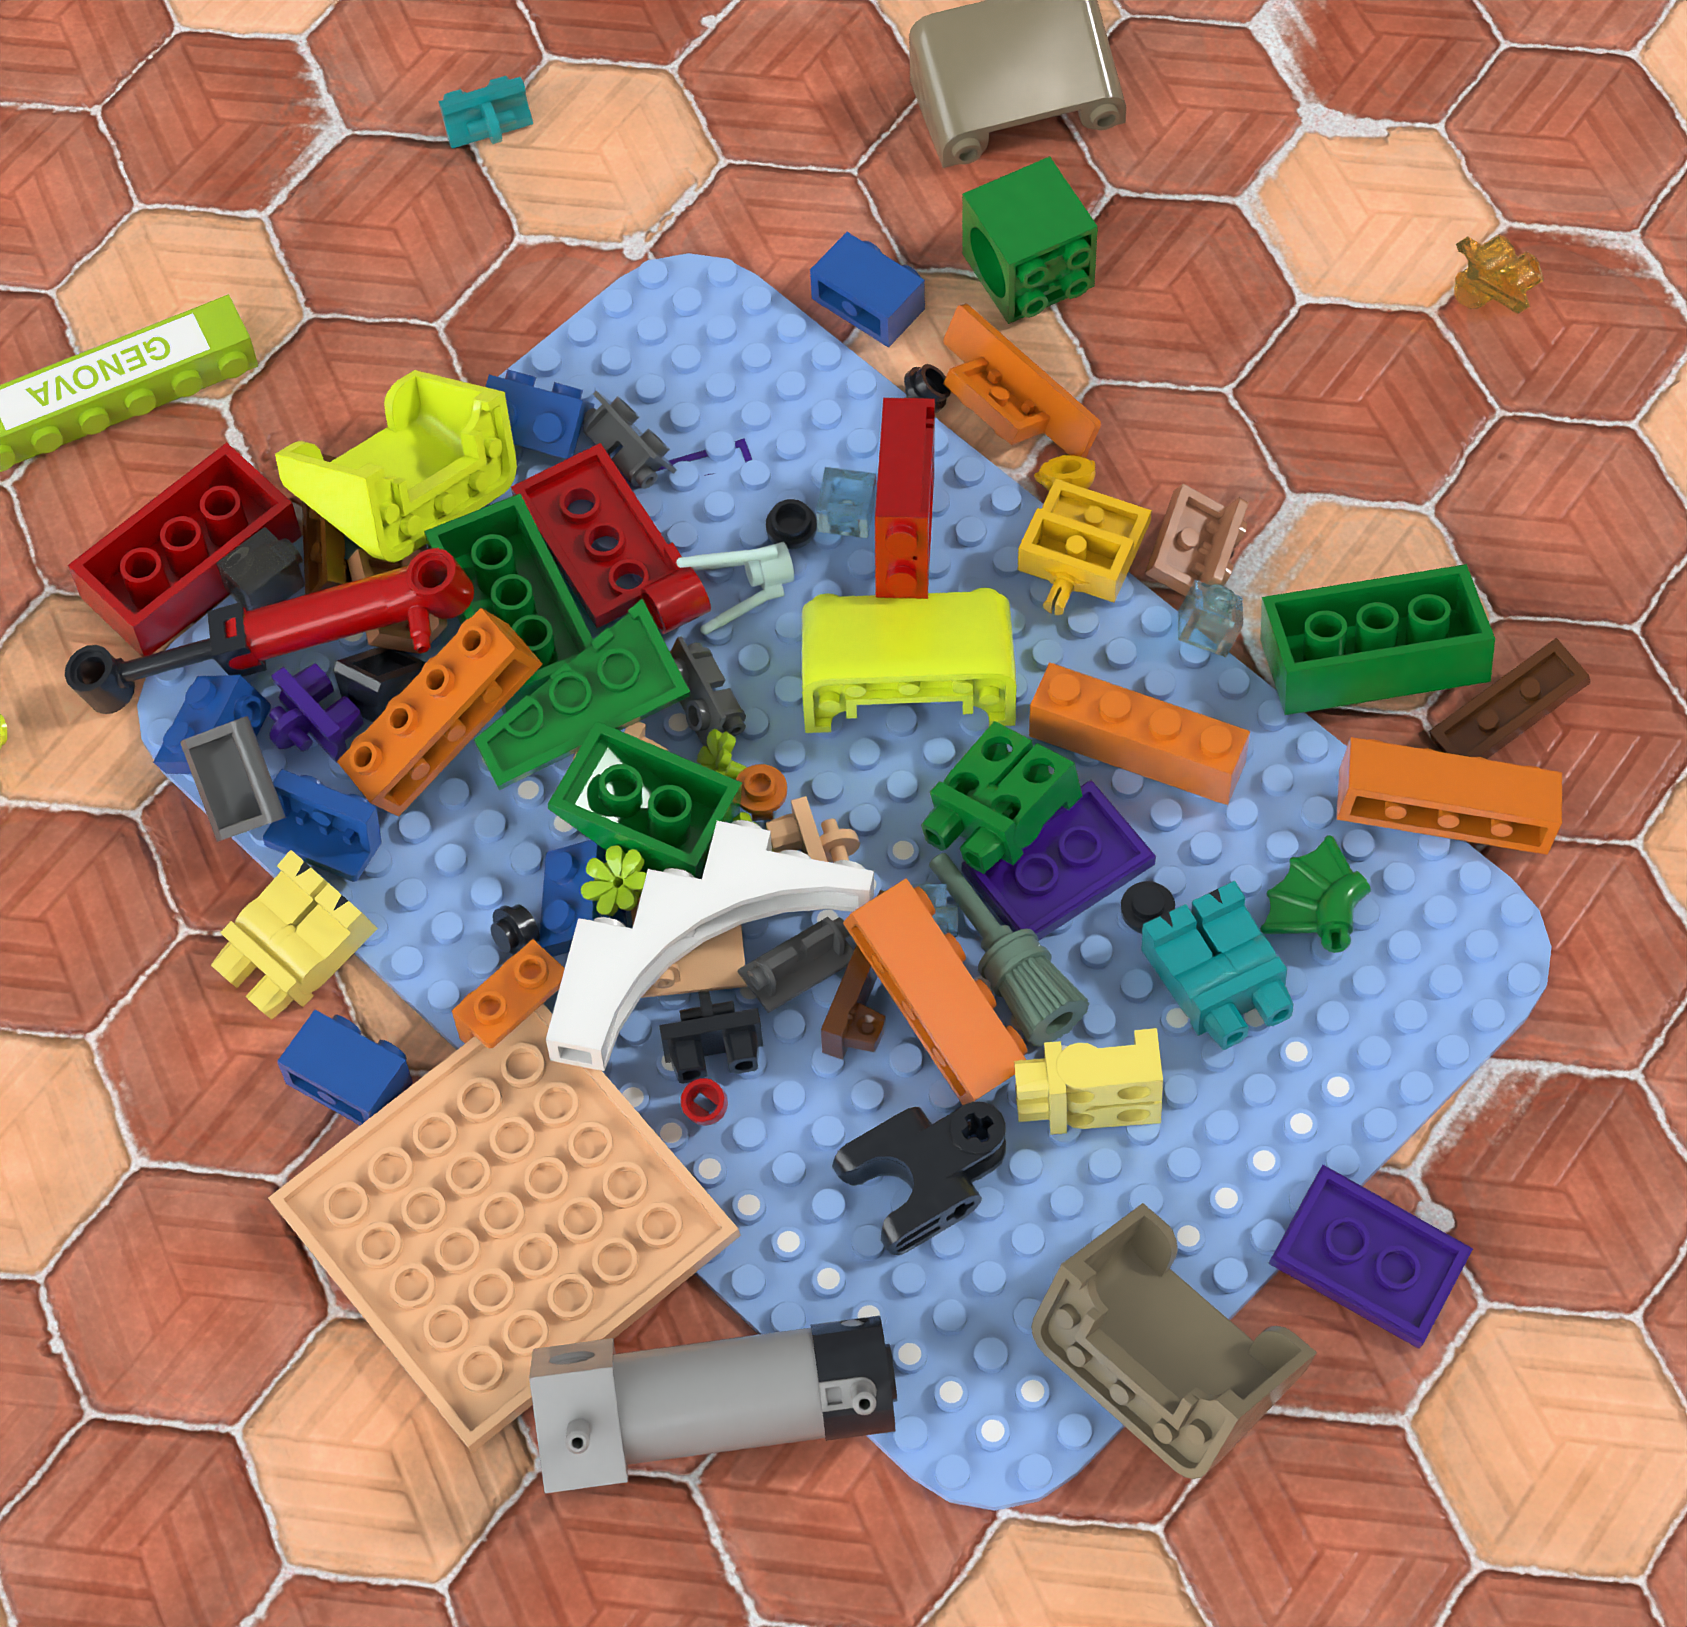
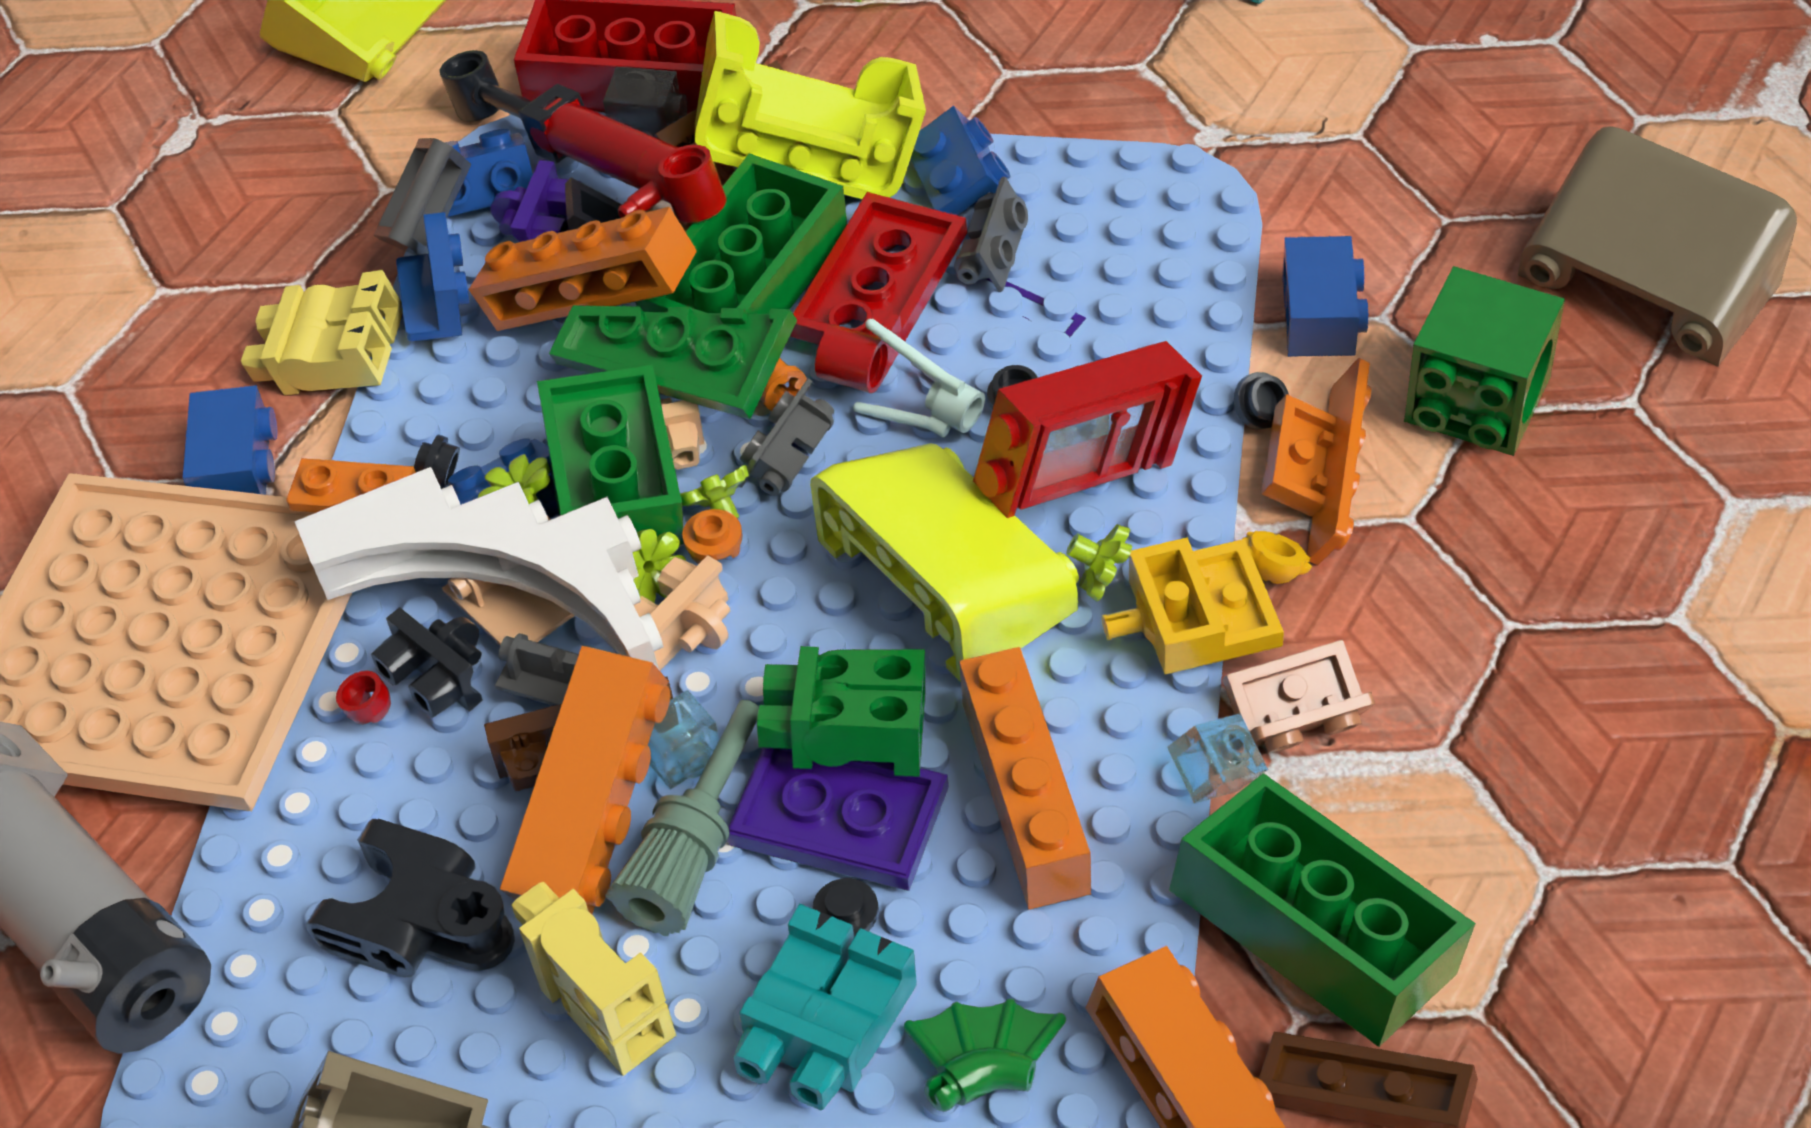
camera: 55 degrees right, 10 degrees down
none -> lime plant [1066,524,1132,602]

